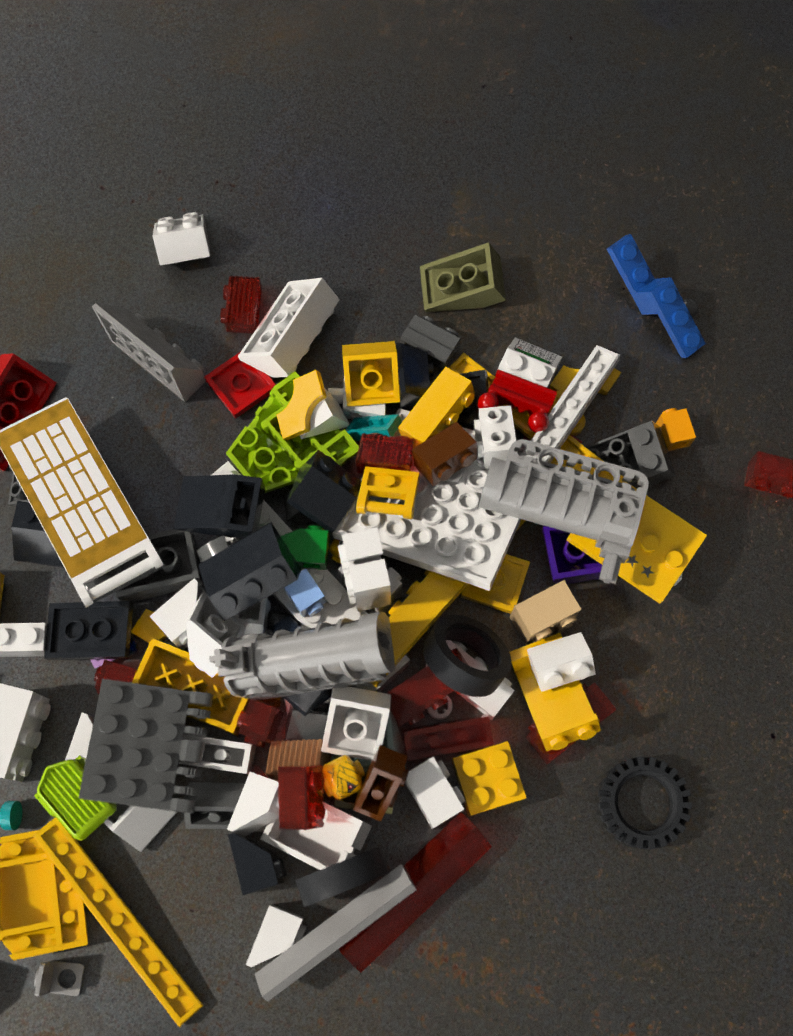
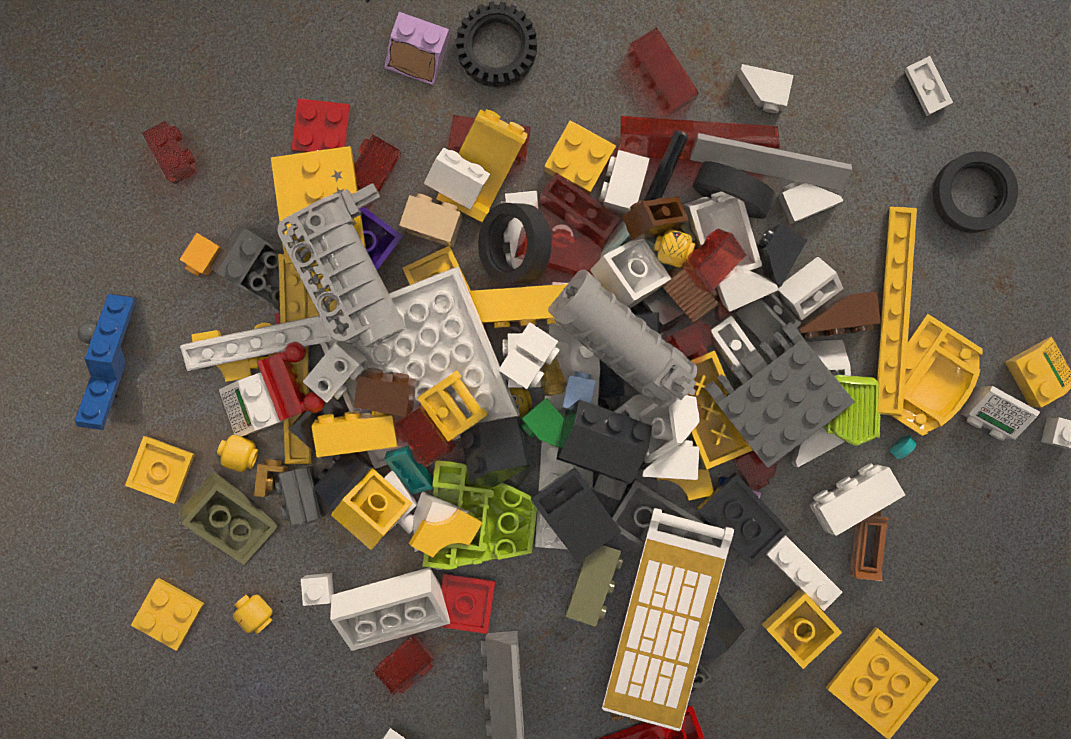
camera: 135 degrees left, 15 degrees up
light grey bracket [34,960,85,997] -> none
none -> yellow plate [125,436,195,504]
none -> yellow plate [131,578,205,651]
none -> yellow head [217,435,259,473]
none -> yellow head [233,595,272,634]
none -> pearl gold bracket [254,459,288,497]
none -> red plate [291,98,351,153]
none -> white brick [301,573,334,606]
none -> clear red brick [353,134,402,193]
none -> slope [384,12,451,86]
none -> clear yellow cone [541,356,567,396]
none -> olive brick [565,544,624,627]
none -> clear red brick [628,27,699,115]
none -> black axle [644,130,688,201]
none -> white slope [737,64,793,113]
none -> white brick [777,257,843,320]
none -> reddish brown slope [797,291,881,339]

